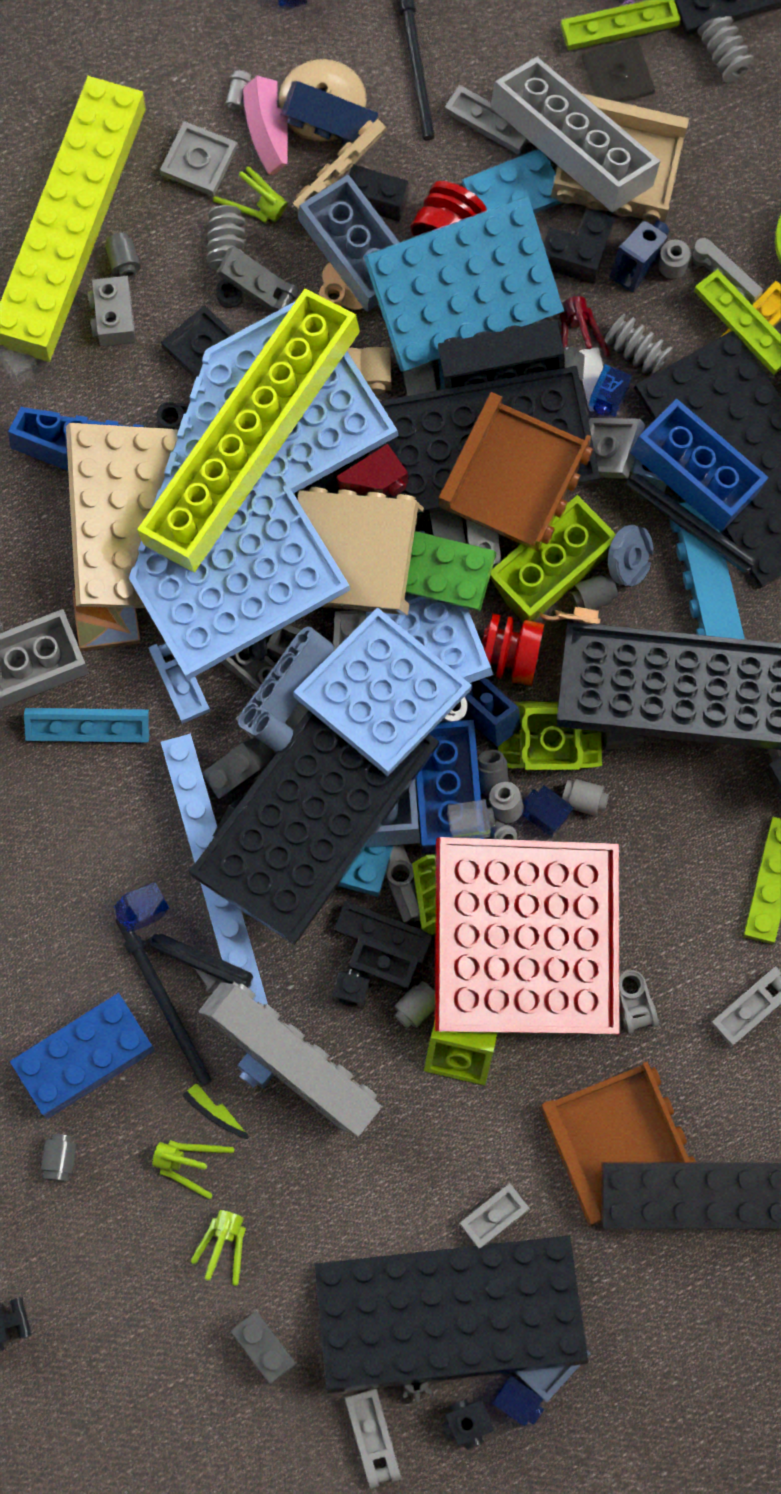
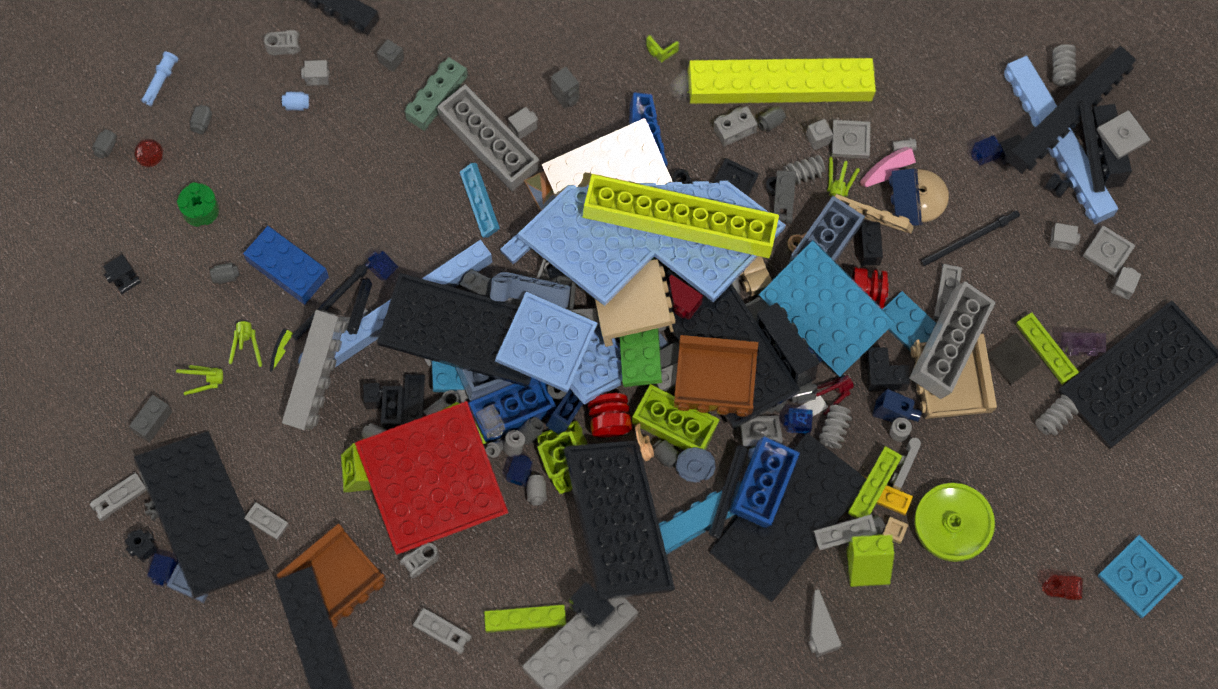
camera: 70 degrees right, 5 degrees down
none -> light grey brick [806,119,833,150]

